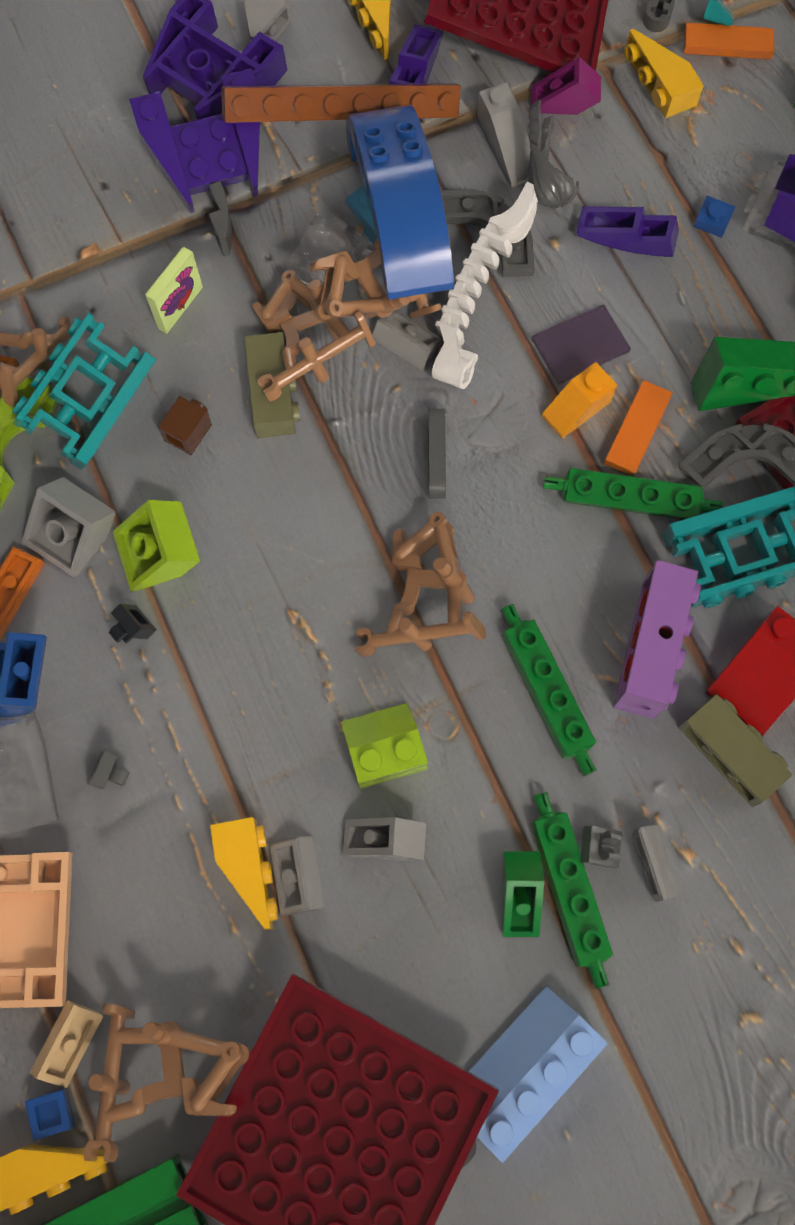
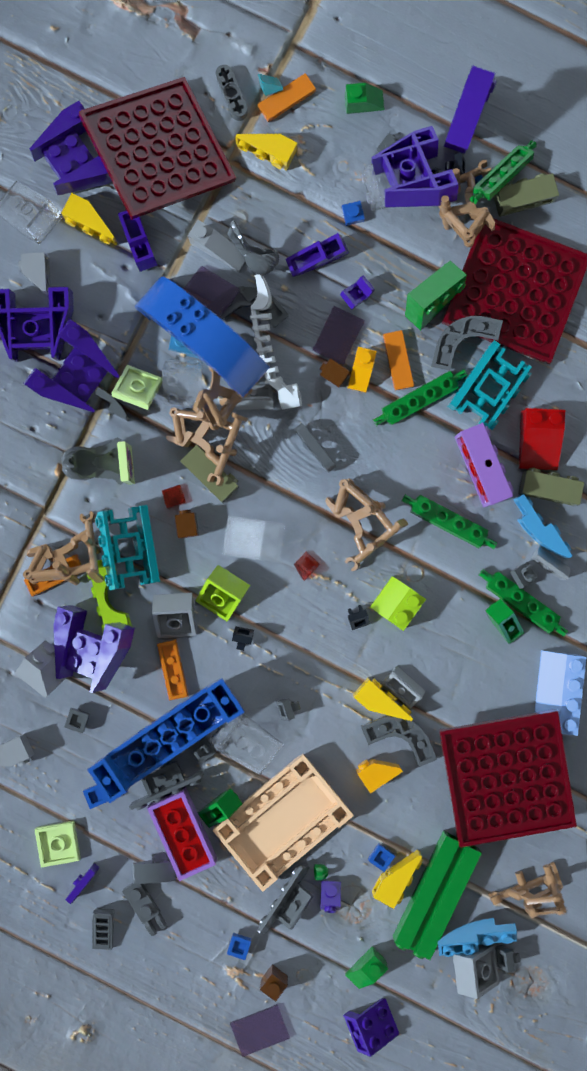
camera: 40 degrees left, 15 degrees up
tan plate [30,1000,103,1088] -> none
medium nougat piece [83,1004,251,1162] -> none
dark orange plate [221,83,461,123] -> none
light grey slope [342,817,426,860] -> none
magenta slope [531,57,601,115] -> none
none -> dark grey hair [61,437,124,484]
none -> yellowish green tile [112,365,163,410]
none -> clear red slope [162,484,186,509]
none -> clear purple piece [183,266,240,317]
none -> clear slope [222,516,285,563]
none -> clear red slope [294,552,320,581]
none -> reddish brown brick [320,358,351,388]
none -> dark purple bracket [340,275,375,310]
none -> black tile [348,605,370,630]
none -> light orange slope [356,759,403,794]
none -> dark grey plate [361,716,437,767]
none -> dark azure slope [513,494,572,558]

